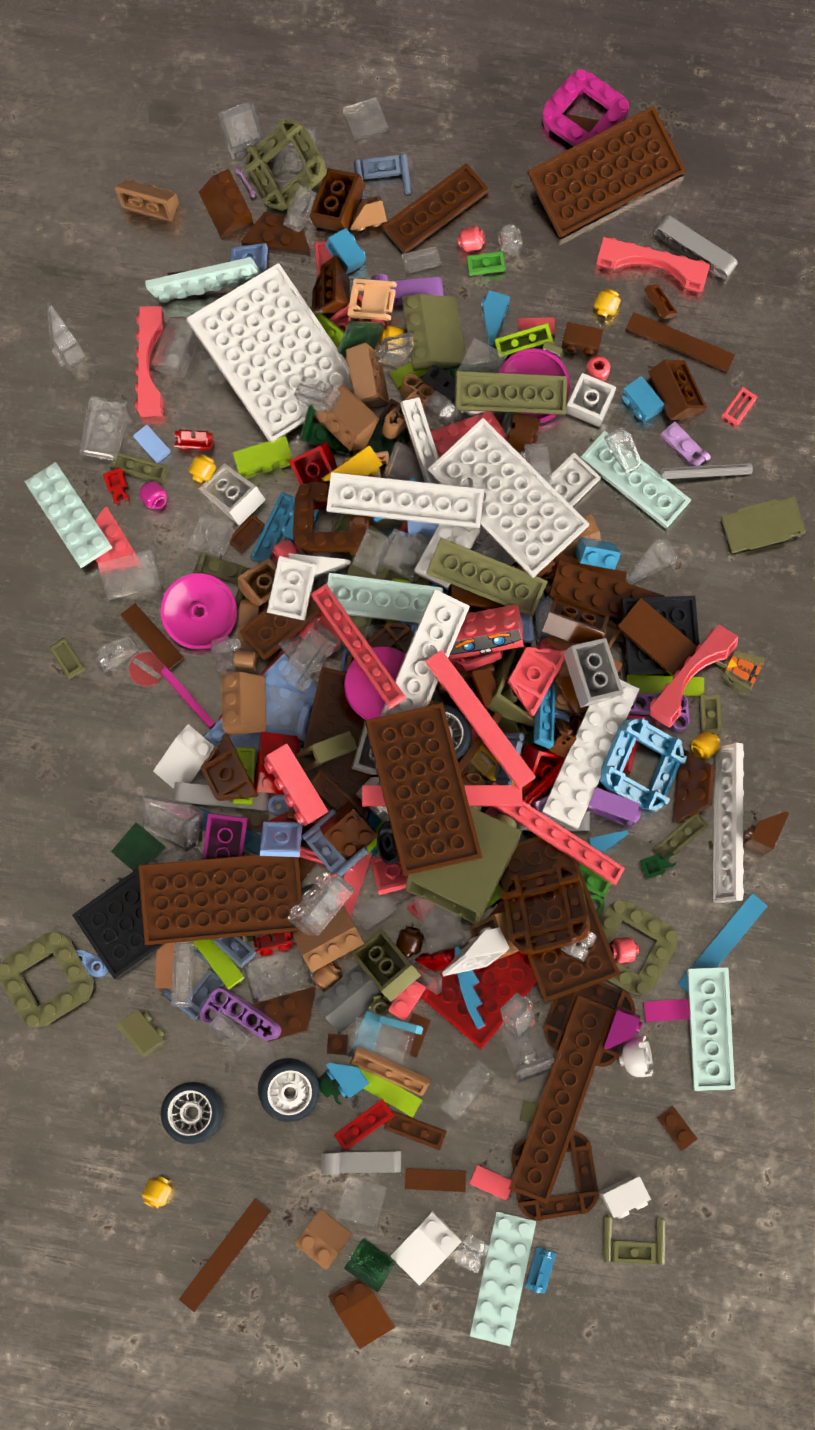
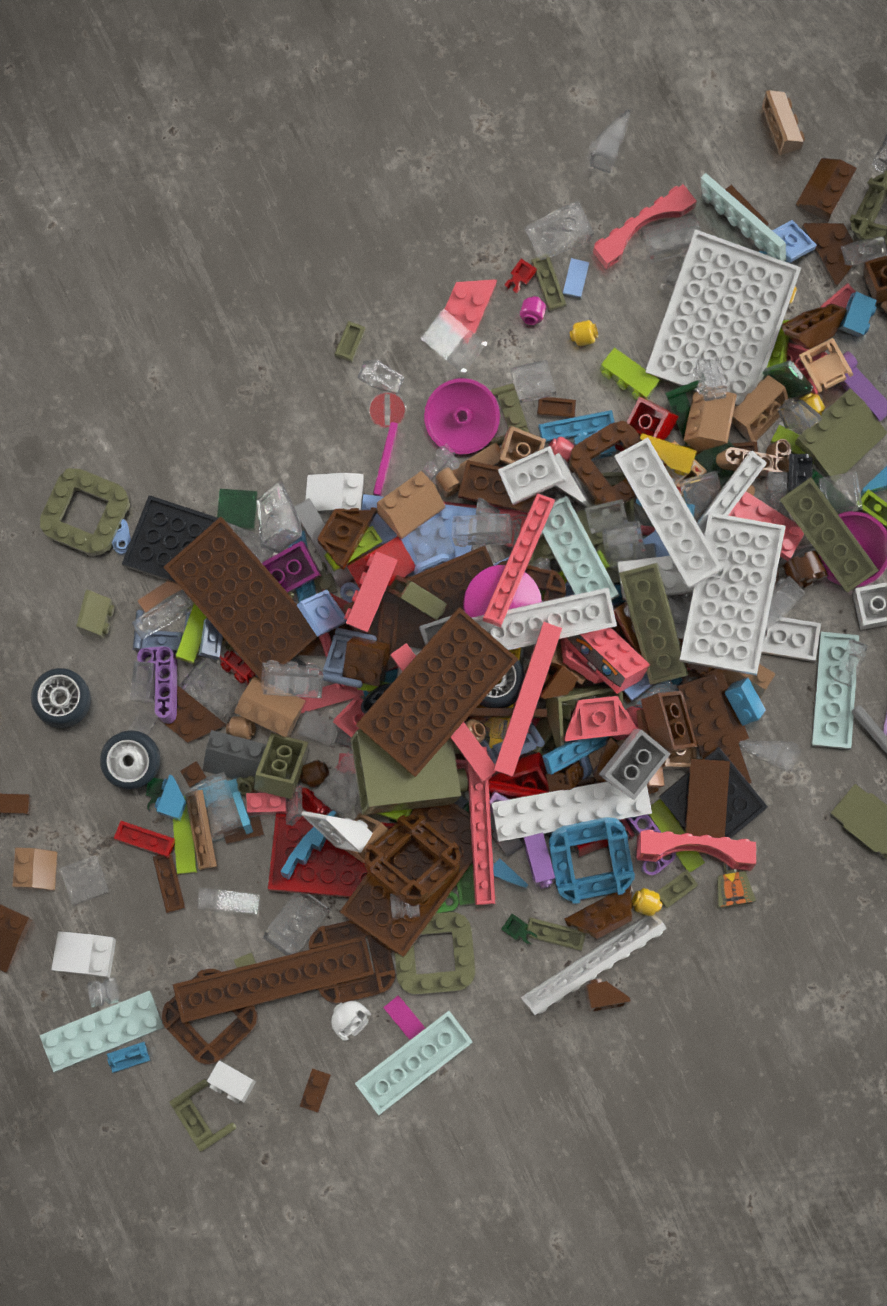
camera: 50 degrees right, 0 degrees up
light aqua plate [24,462,113,568] -> none
reddish brown tile [120,603,184,671] -> none
red hinge [174,429,214,451] -> none
white slope [198,463,266,526] -> none
lavender hinge [235,167,256,198] -> none
light grey beam [321,1151,401,1175] -> none
clear green tile [344,1238,396,1293] -> none
reddish brown tile [405,1168,466,1192] -> none
coral tile [469,1165,511,1201] -> none
clear brick [500,993,535,1040] -> none
magenta slope [603,1007,643,1049] -> none
coral head [609,937,639,964] -> none
dark azure tile [677,893,768,992] -> none

